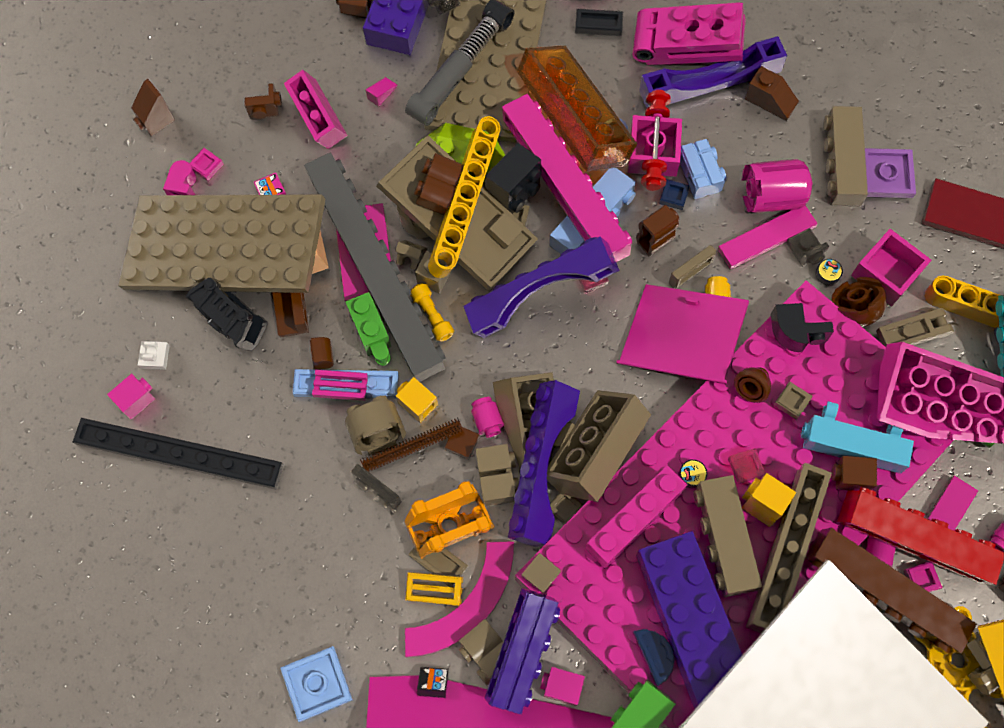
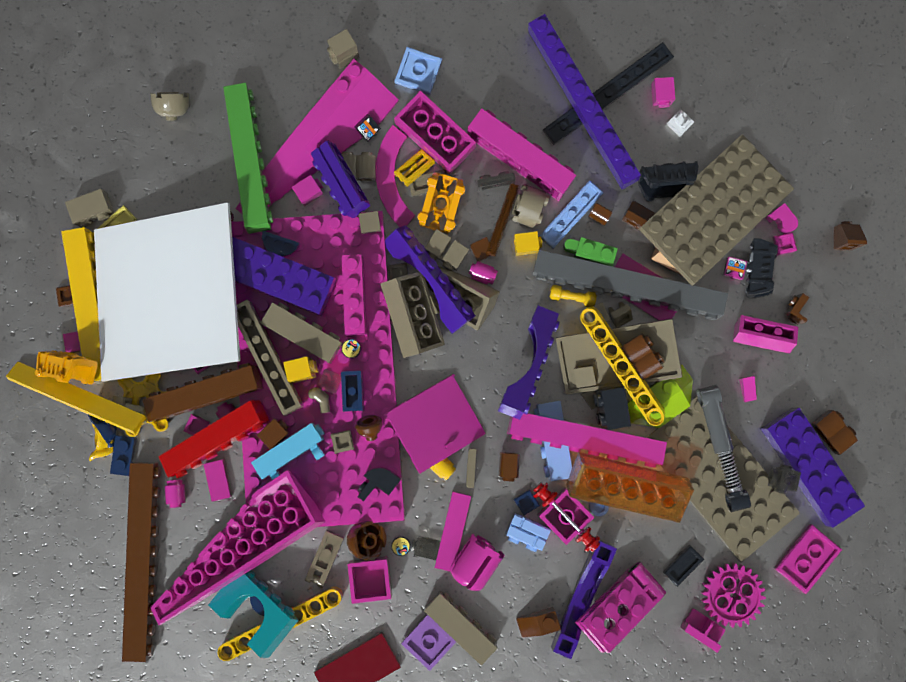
camera: 125 degrees right, 15 degrees up
dark pink tile [312,370,368,401] -> none
none -> dark tan arm [308,387,330,413]
none -> dark blue brick [341,371,365,412]
none -> dark pink brick [394,91,476,175]
none -> dark pink brick [468,108,576,201]
none -> dark purple brick [528,14,641,190]
none -> black piece [746,238,778,298]

